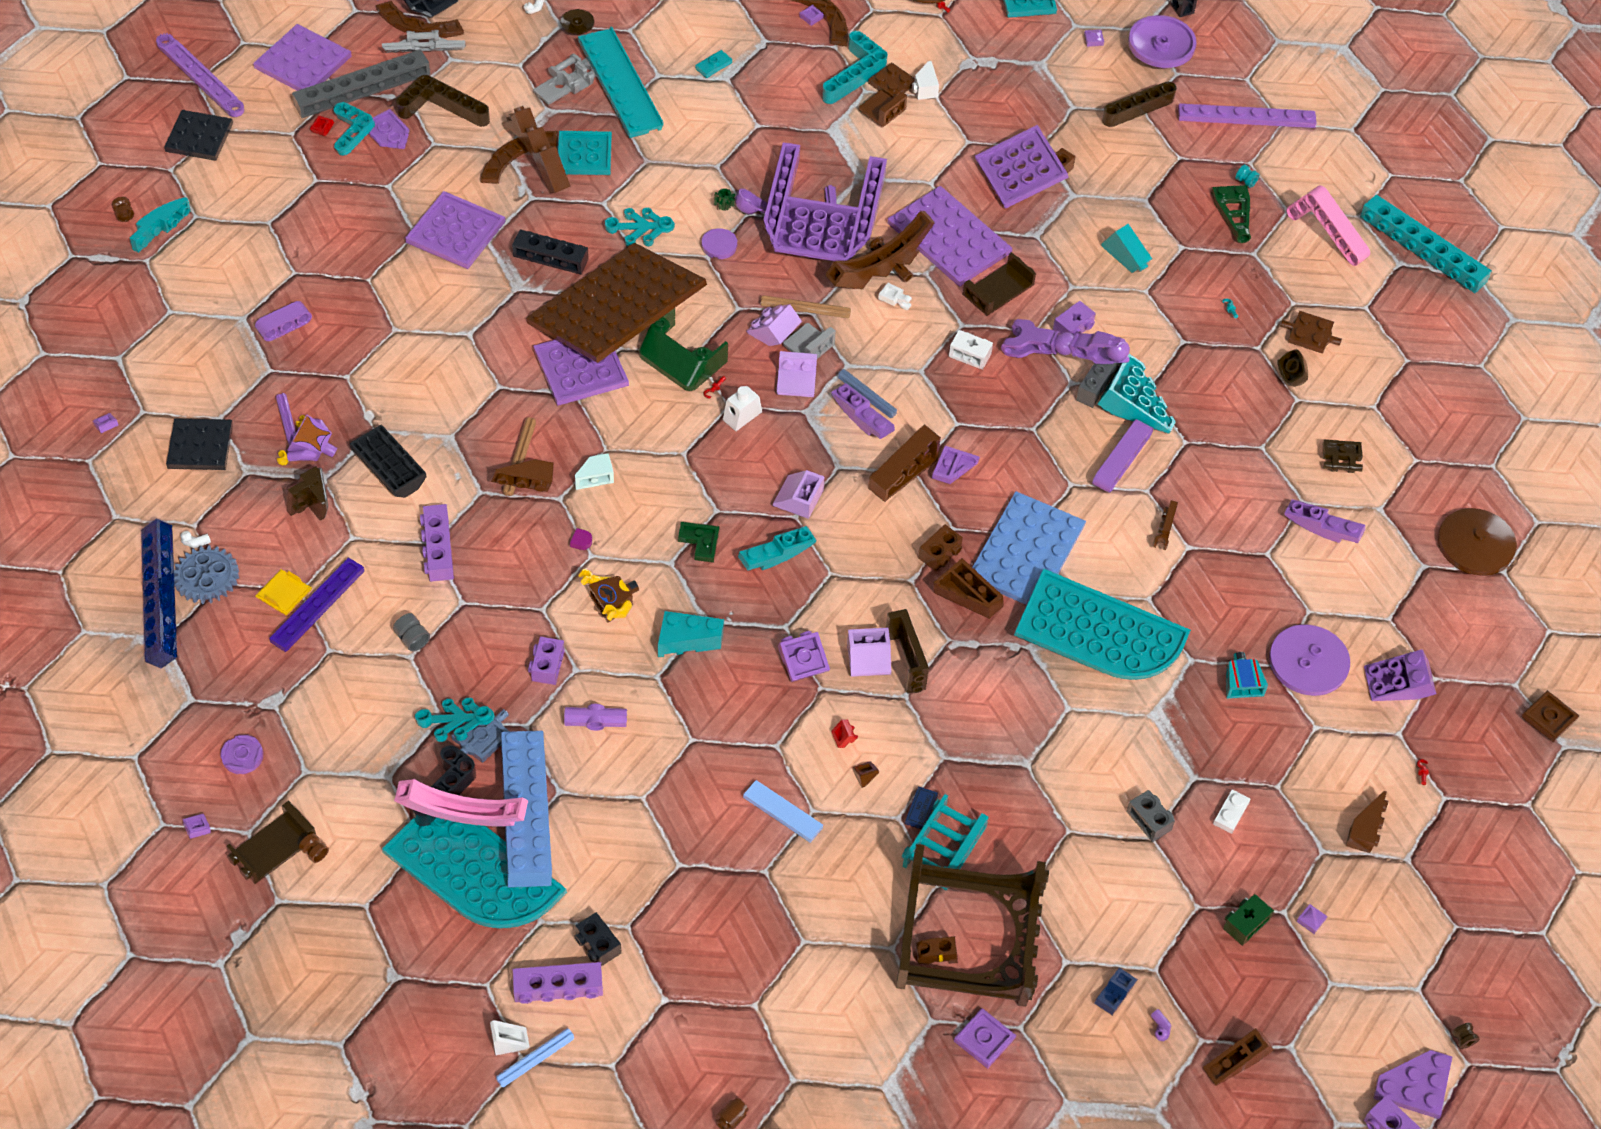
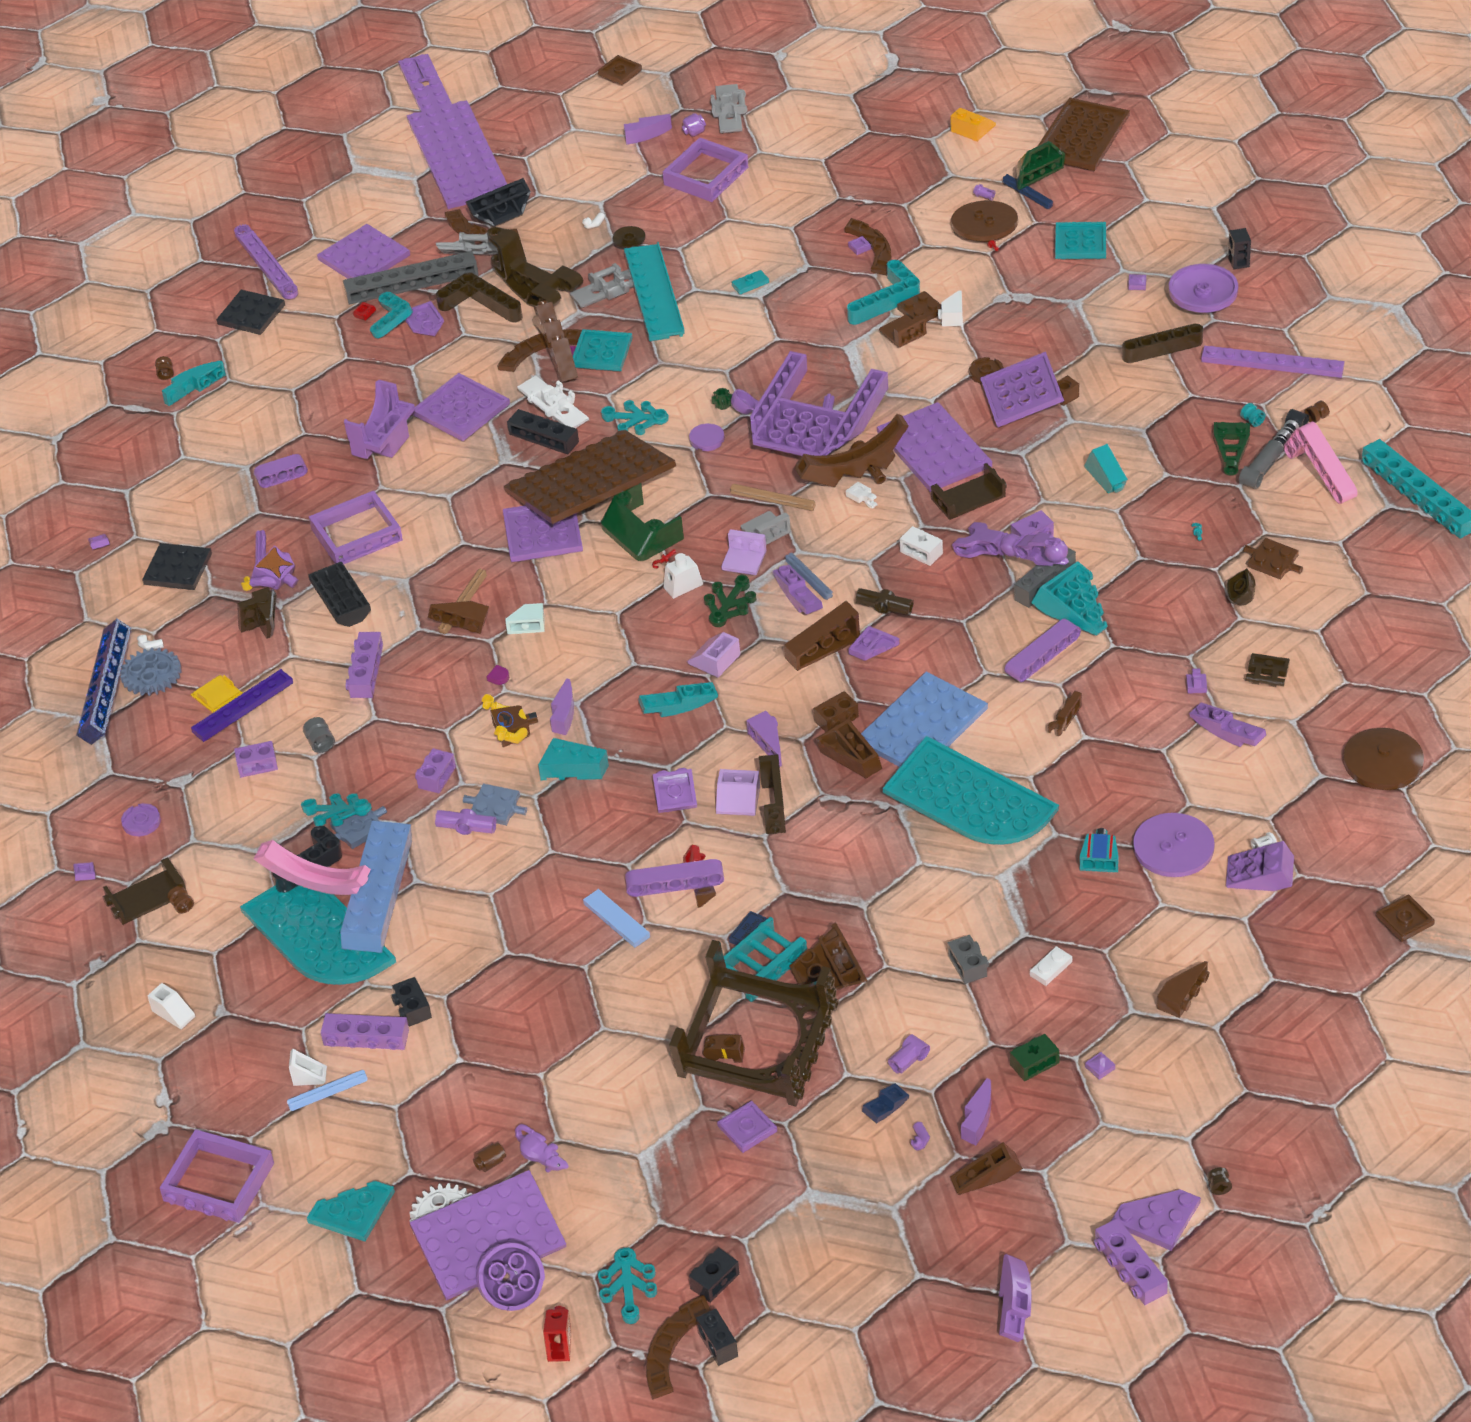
camera: 20 degrees right, 10 degrees down
dark green plate [678,522,720,563] -> none
lavender slope [747,304,802,346] -> none
red hand [1417,759,1429,785] -> none
none -> white slope [148,983,195,1029]
none -> medium lavender brick [234,741,278,778]
none -> medium lavender window [309,491,403,564]
none -> medium lavender piece [344,380,415,459]
none -> sand blue plate [463,783,527,826]
none -> dark brown piece [487,227,584,307]
none -> medium lavender animal [515,1124,569,1173]
none -> white piece [517,376,589,428]
none -> medium lavender slope [550,678,574,735]
none -> medium lavender beam [625,859,724,897]
none -> dark green plant [704,574,757,627]
none -> medium lavender slope [746,711,782,767]
none -> reddish brown wedge [790,922,868,990]
none -> dark brown piece [855,588,914,615]
none -> medium lavender piece [888,1034,930,1074]
none -> medium lavender slope [961,1078,991,1146]
none -> reddish brown tile [969,357,1004,384]
none -> medium lavender tile [1186,669,1207,693]
none -> dark grey piece [1239,409,1309,489]
none -> white bush [1251,832,1277,849]
none -> reddish brown wheel [1304,400,1330,423]

